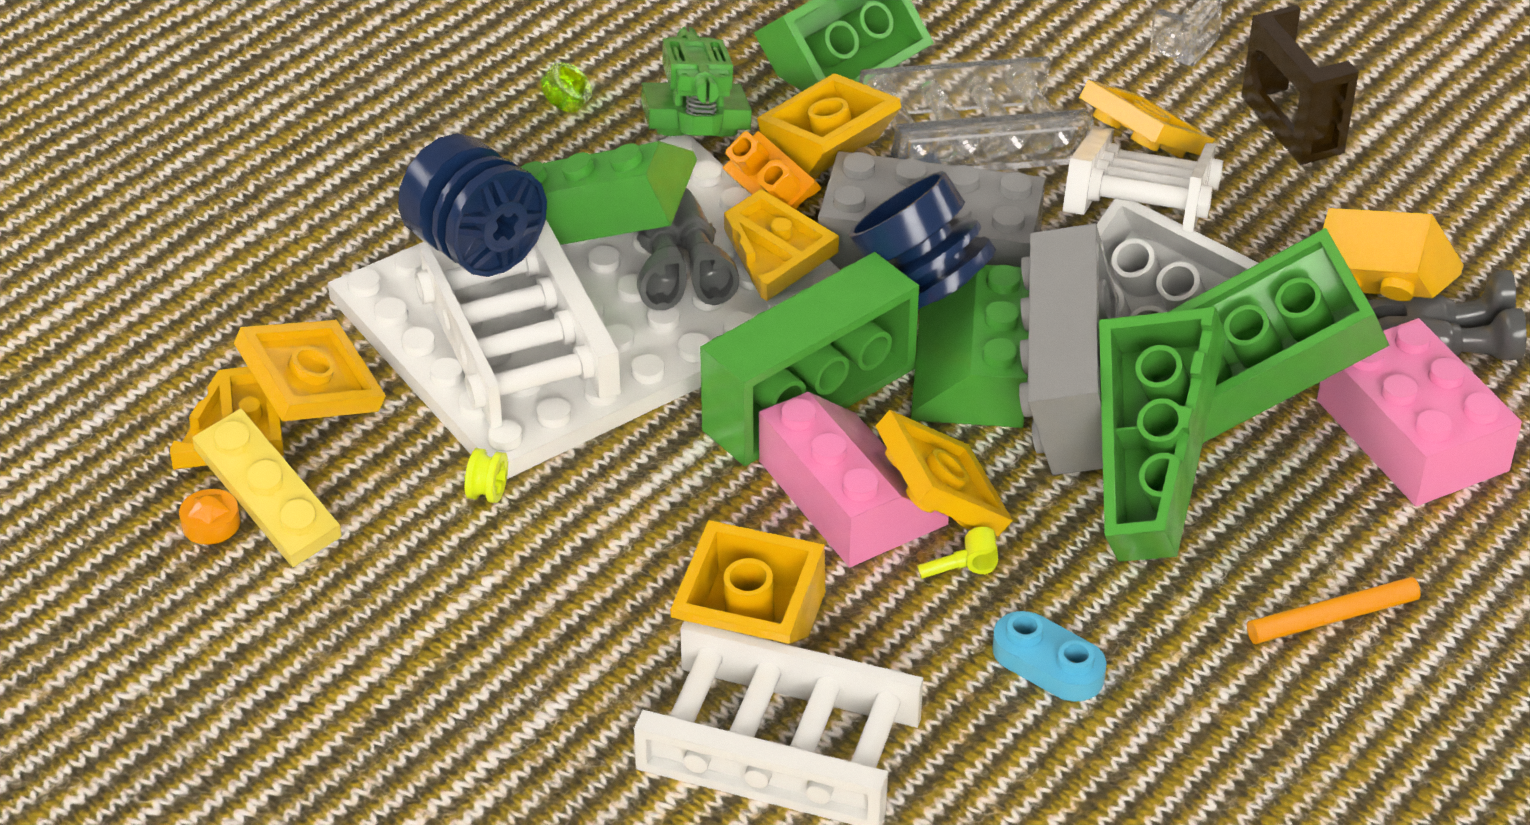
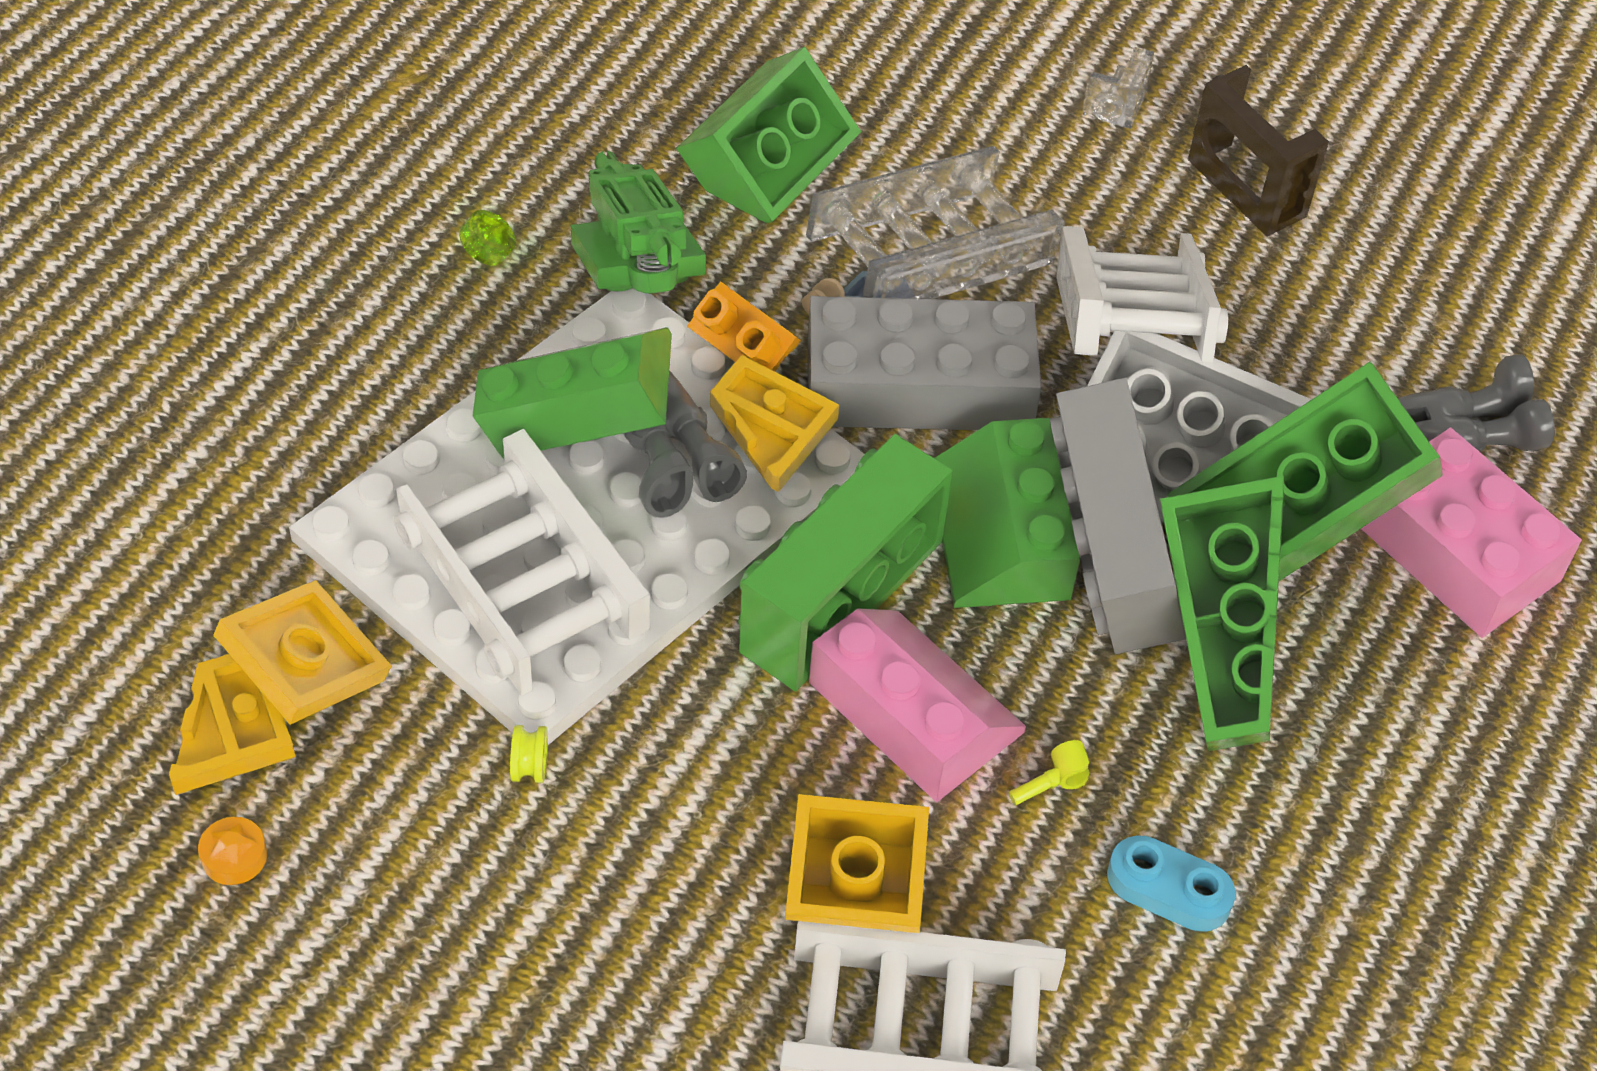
camera: 15 degrees left, 10 degrees up
light yellow plate [192,408,342,568] -> none
dark blue wheel [398,133,547,277] -> none
yellow slope [757,73,902,180] -> none
dark blue wheel [848,171,996,309] -> none
yellow plate [875,410,1013,537] -> none
yellow plate [1079,79,1215,158] -> none
light orange bar [1247,577,1421,644] -> none
yellow slope [1323,208,1464,301] -> none

